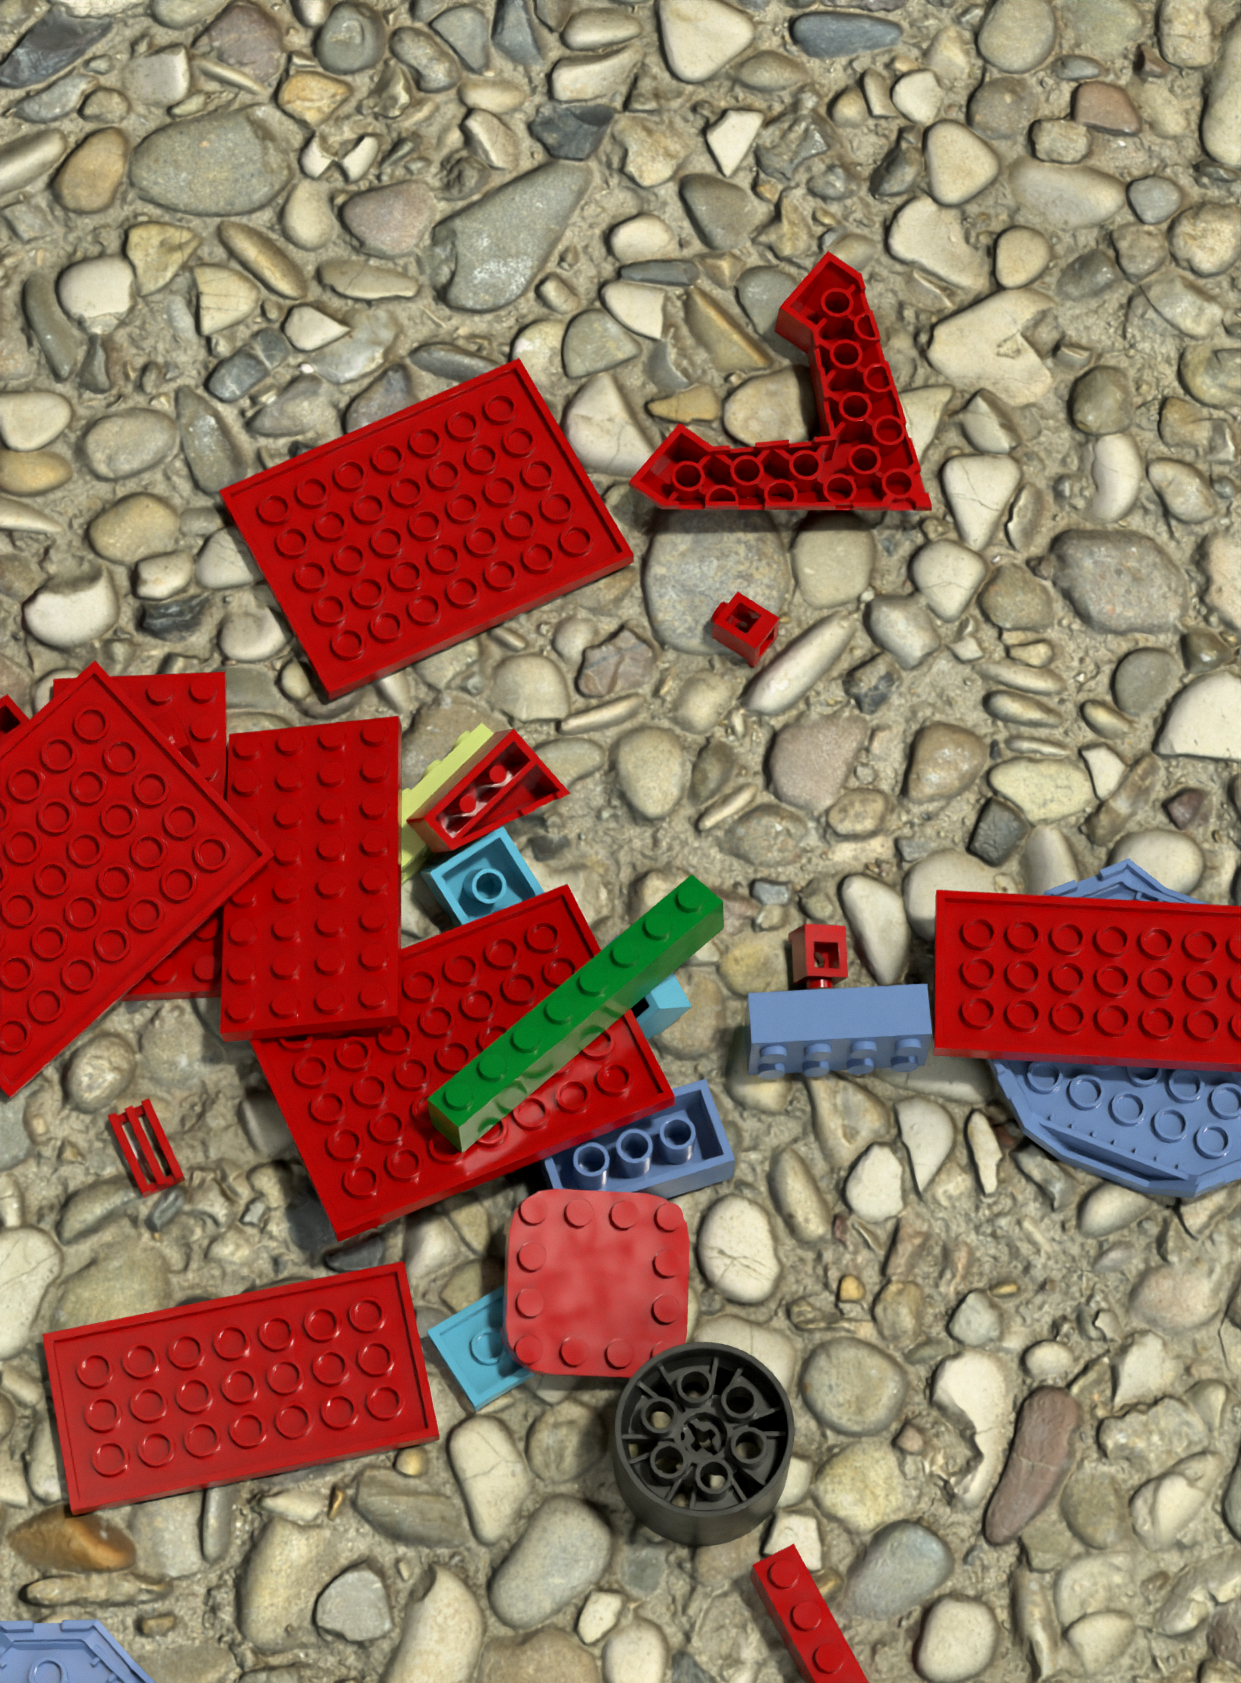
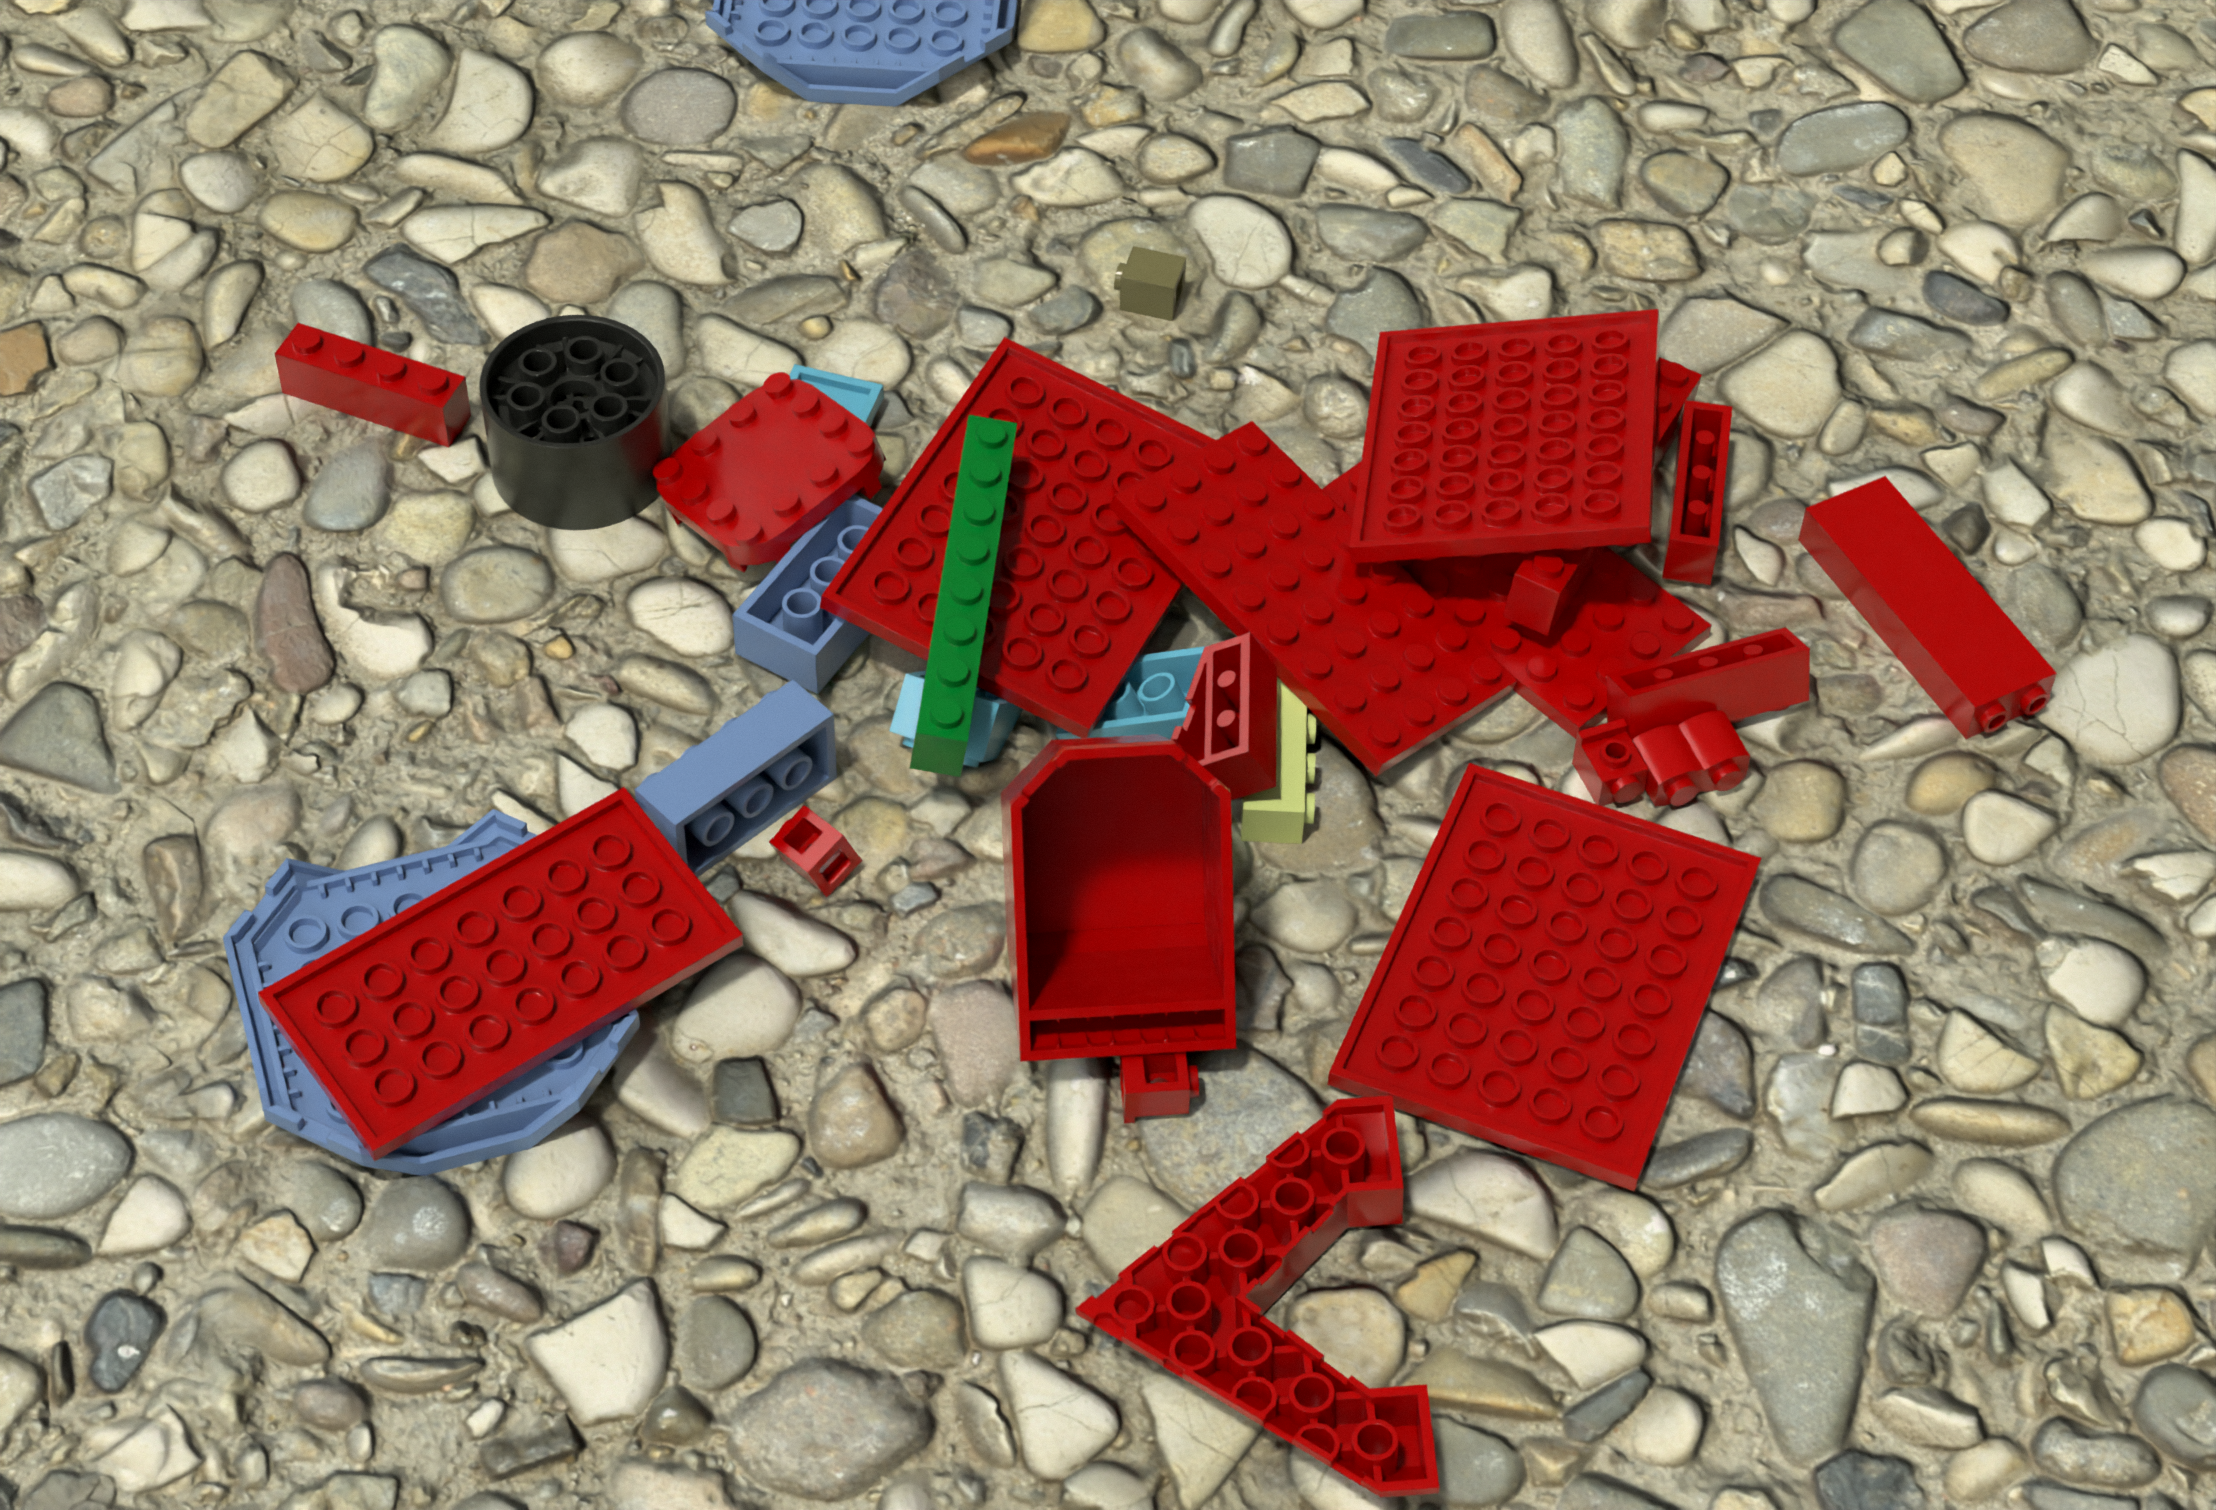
camera: 140 degrees right, 15 degrees down
red plate [42,1261,440,1515] -> none
red tile [108,1098,185,1198] -> none
none -> red windscreen [1001,734,1236,1062]
none -> olive brick [1114,246,1186,321]
none -> red brick [1572,718,1648,806]
none -> red brick [1606,627,1810,740]
none -> red brick [1632,710,1750,806]

